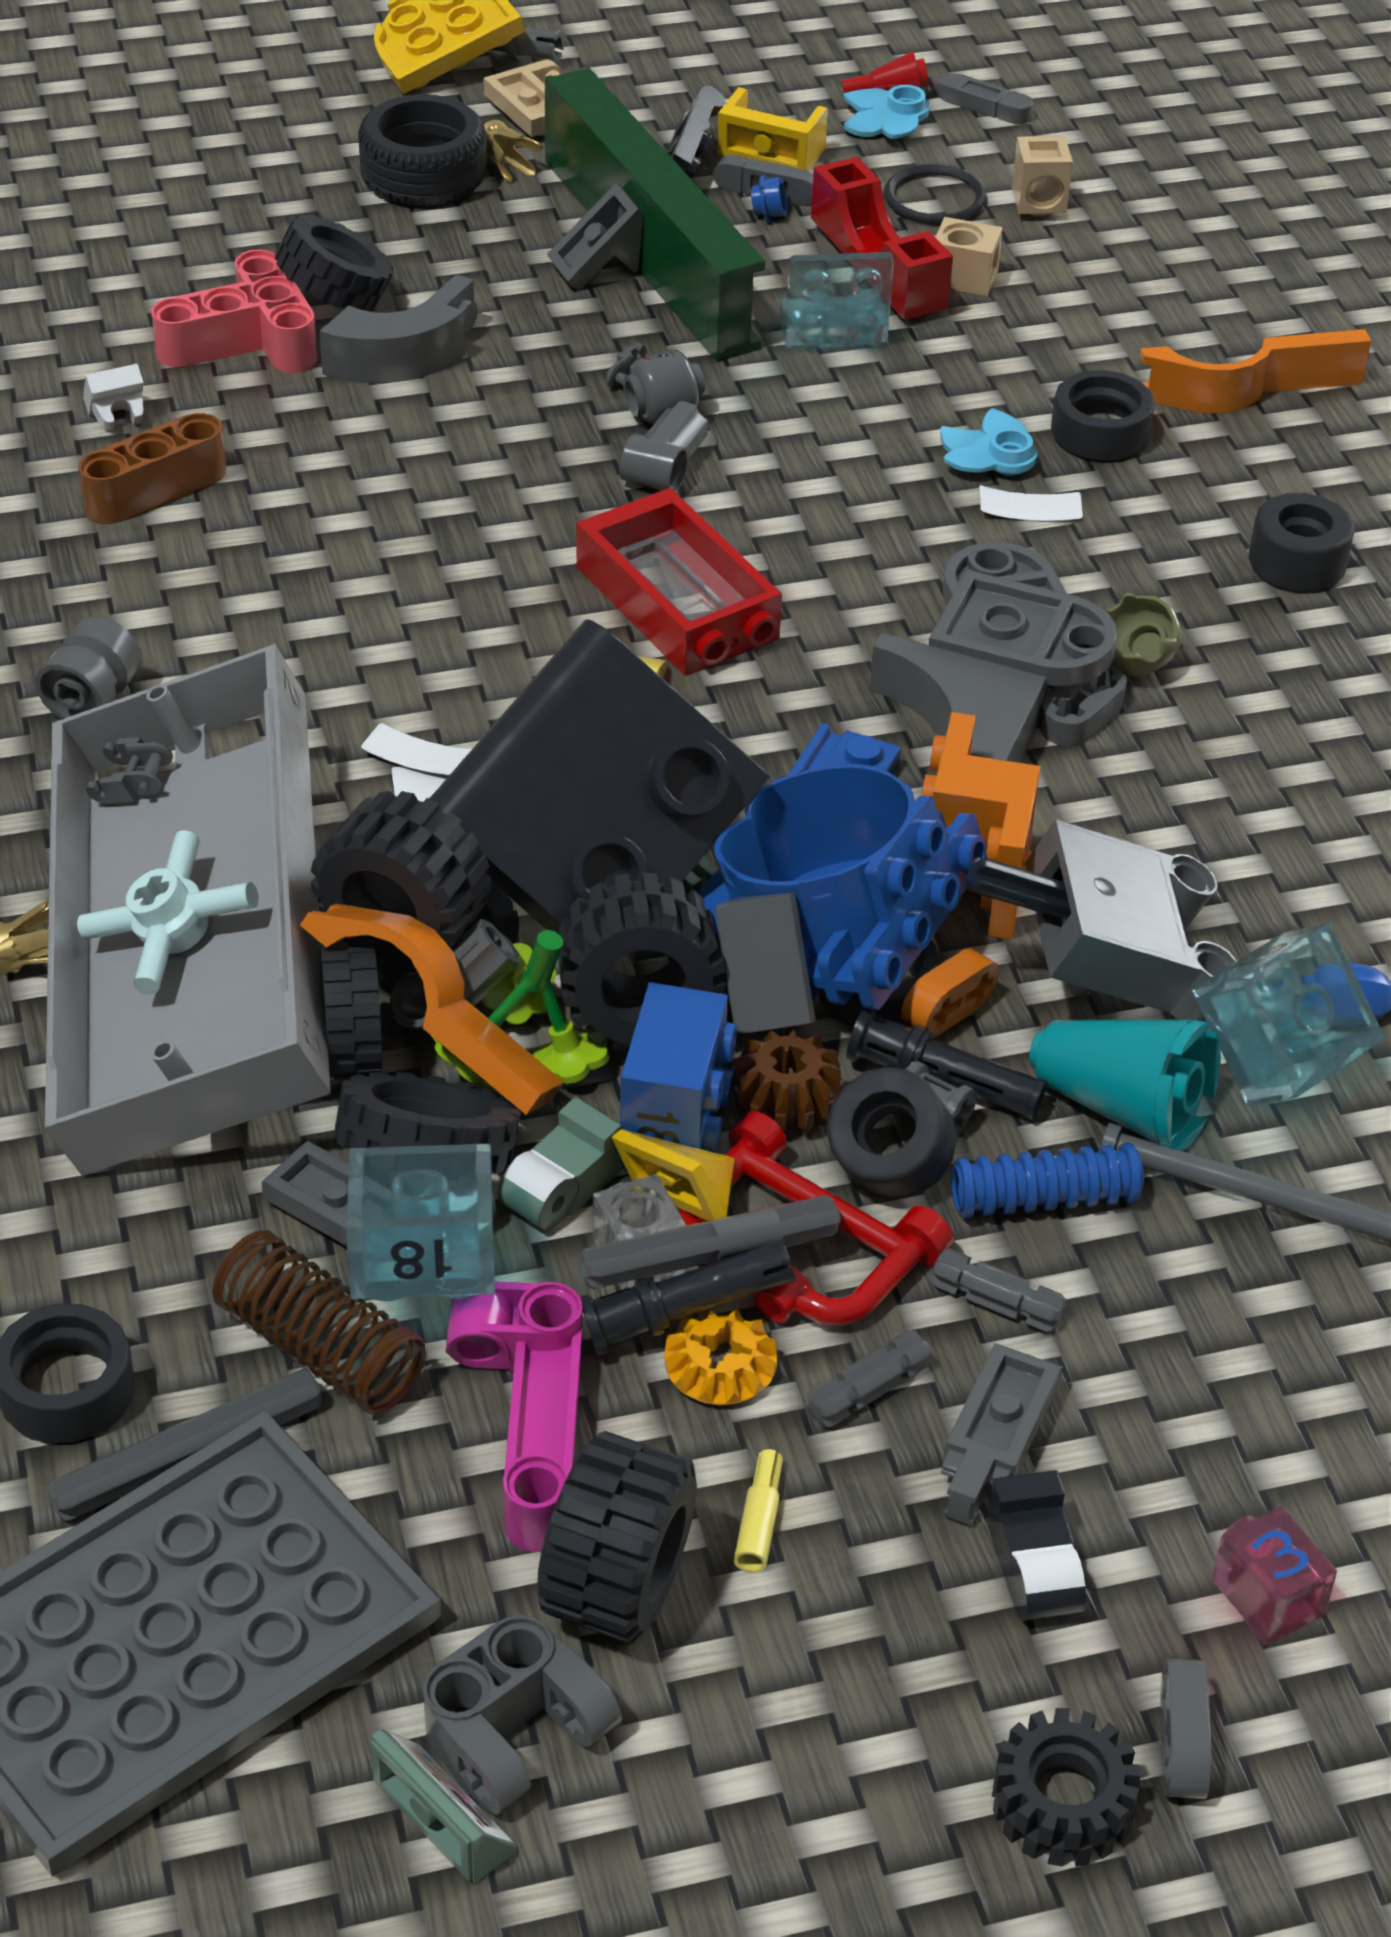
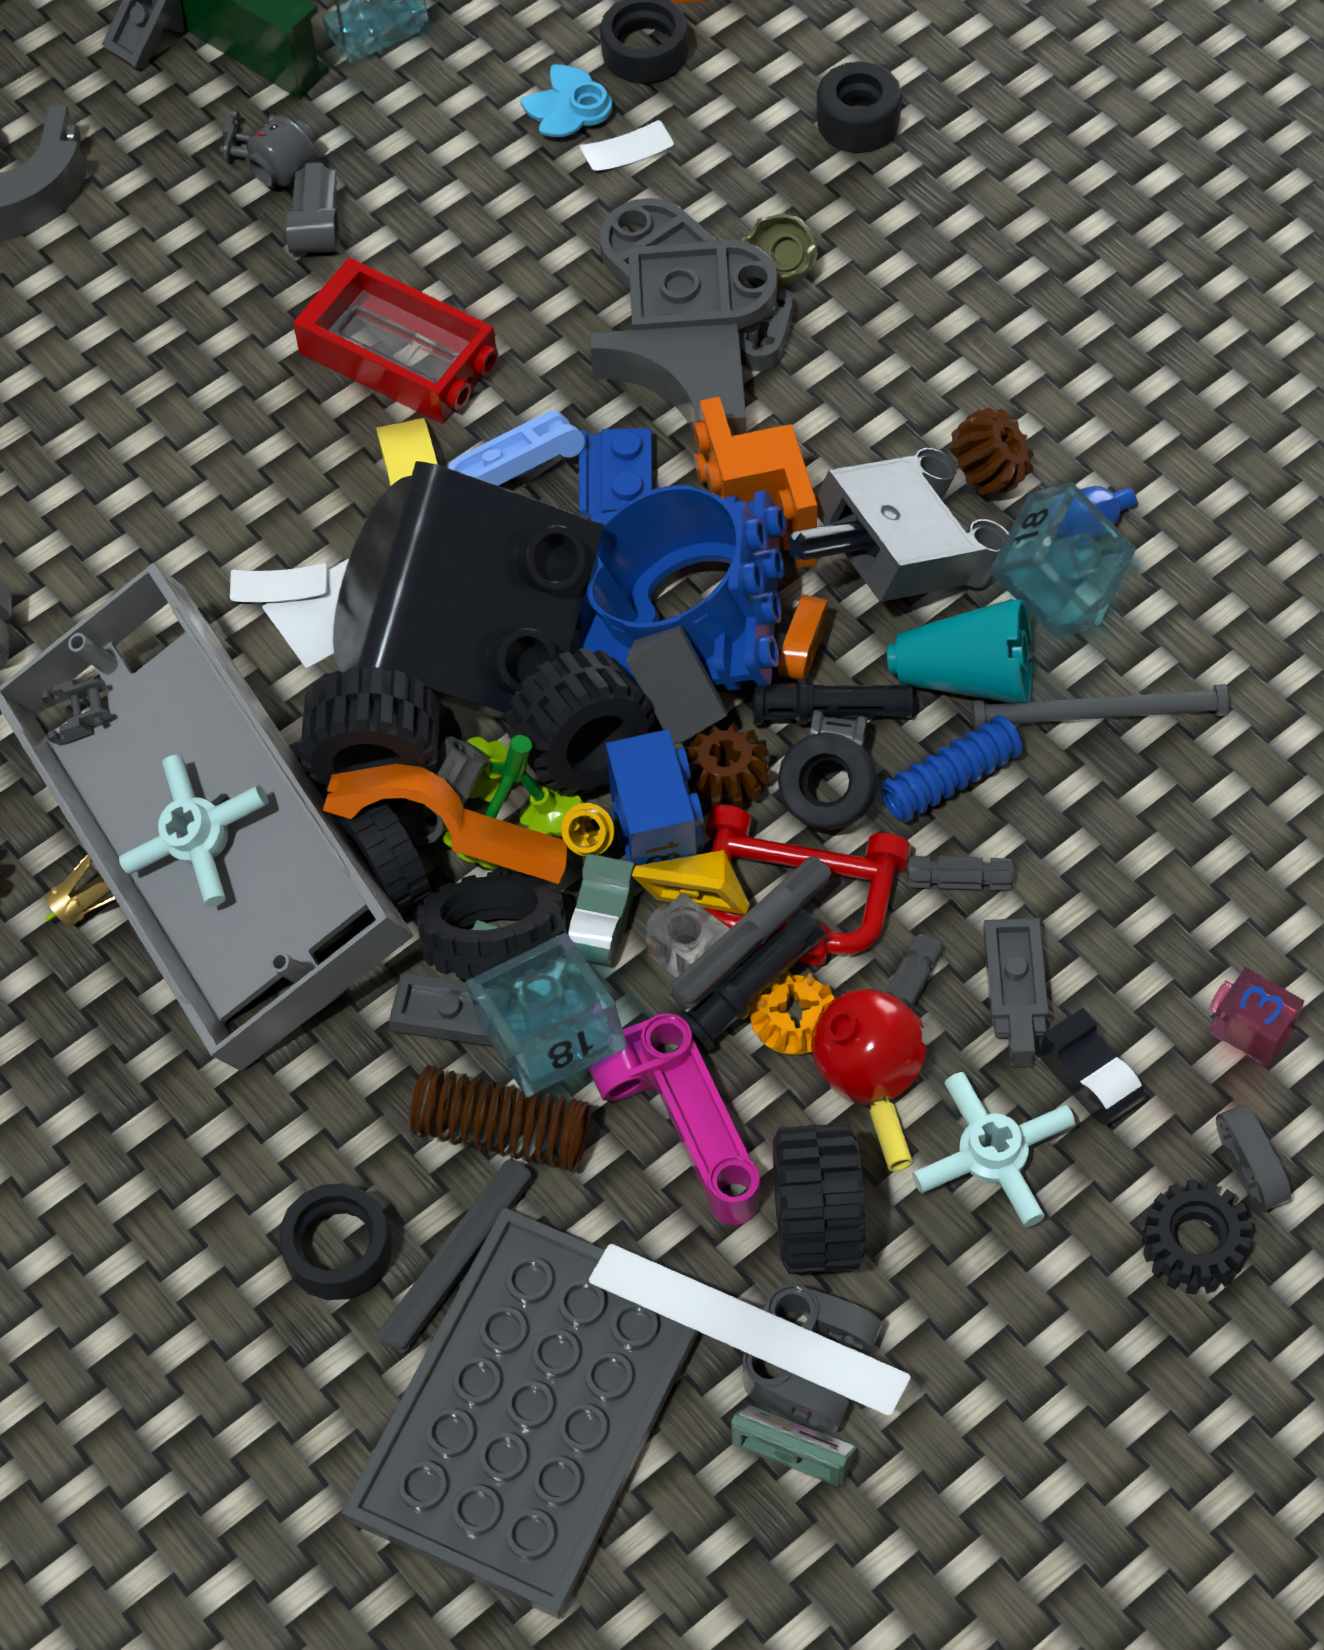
camera: 20 degrees left, 15 degrees up
none -> light blue plate [447,411,585,486]
none -> yellow cone [561,803,617,856]
none -> white sticker [589,1244,910,1415]
none -> red cylinder [811,989,927,1106]
none -> light aqua bar [912,1072,1075,1227]
none -> reddish brown gear [950,407,1034,496]

